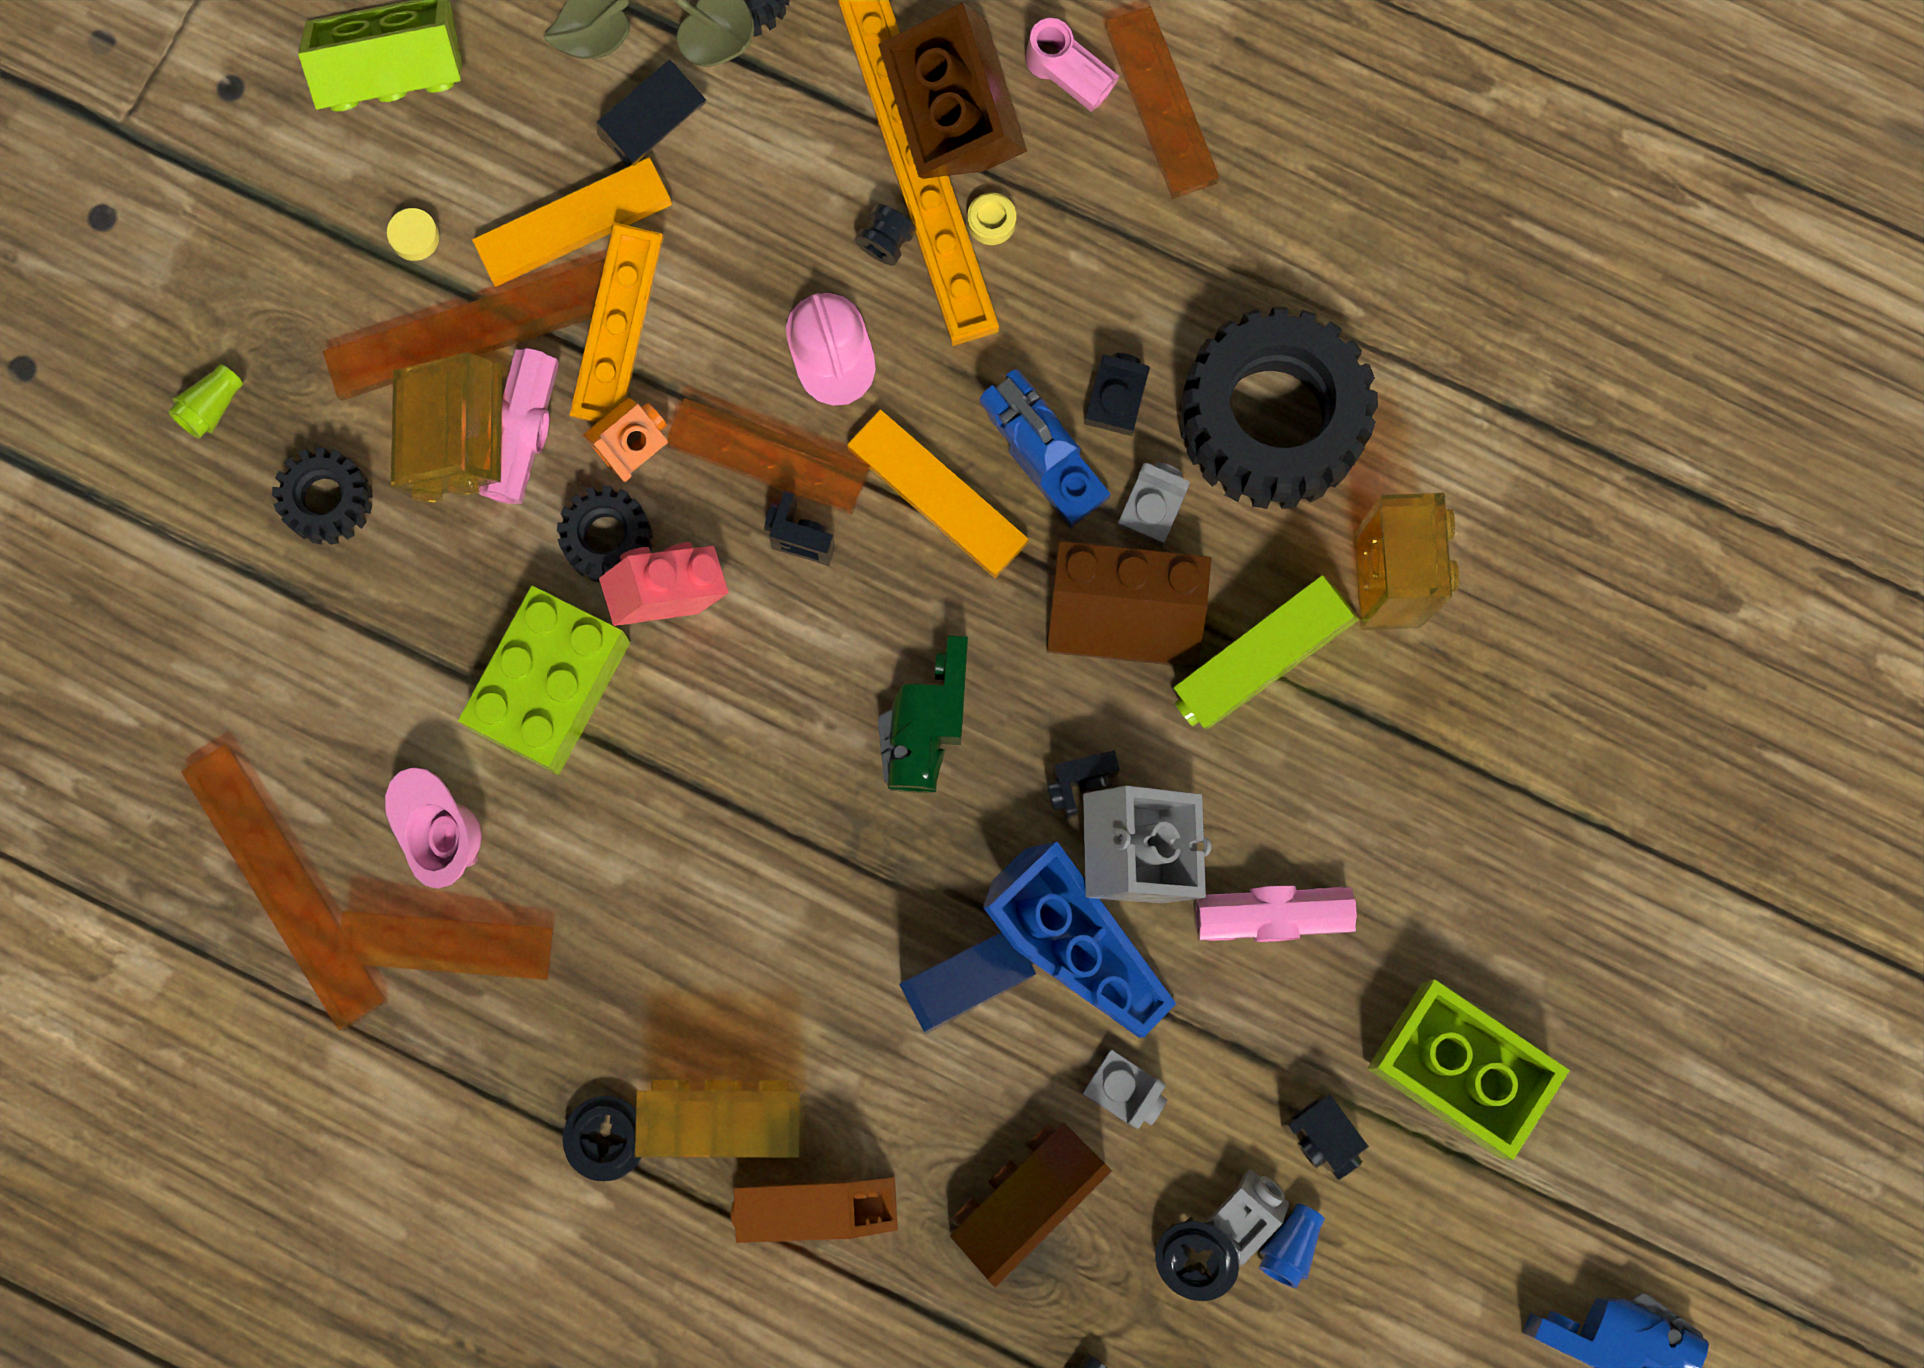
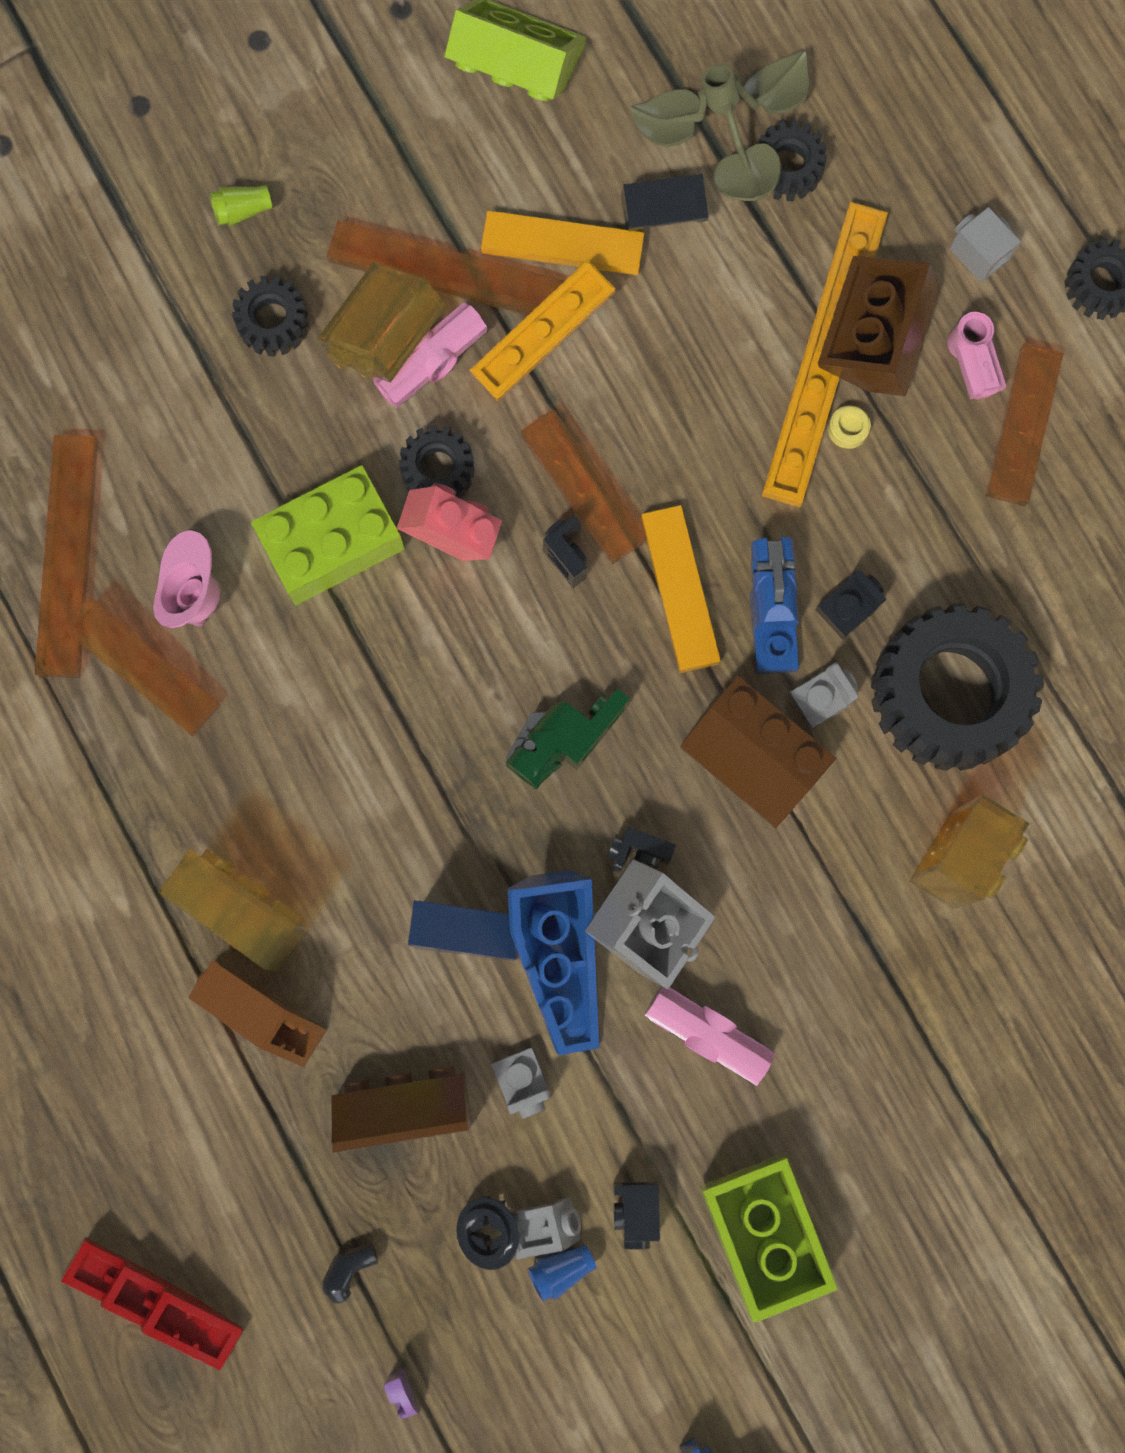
camera: 35 degrees right, 0 degrees up
light yellow tile [387,208,440,261] -> none
black gear [562,1096,648,1182] -> none
orange brick [582,397,668,482] -> none
bright pink piece [786,293,876,406] -> none
black wheel [855,204,917,266] -> none
lime slope [1174,575,1360,729] -> none

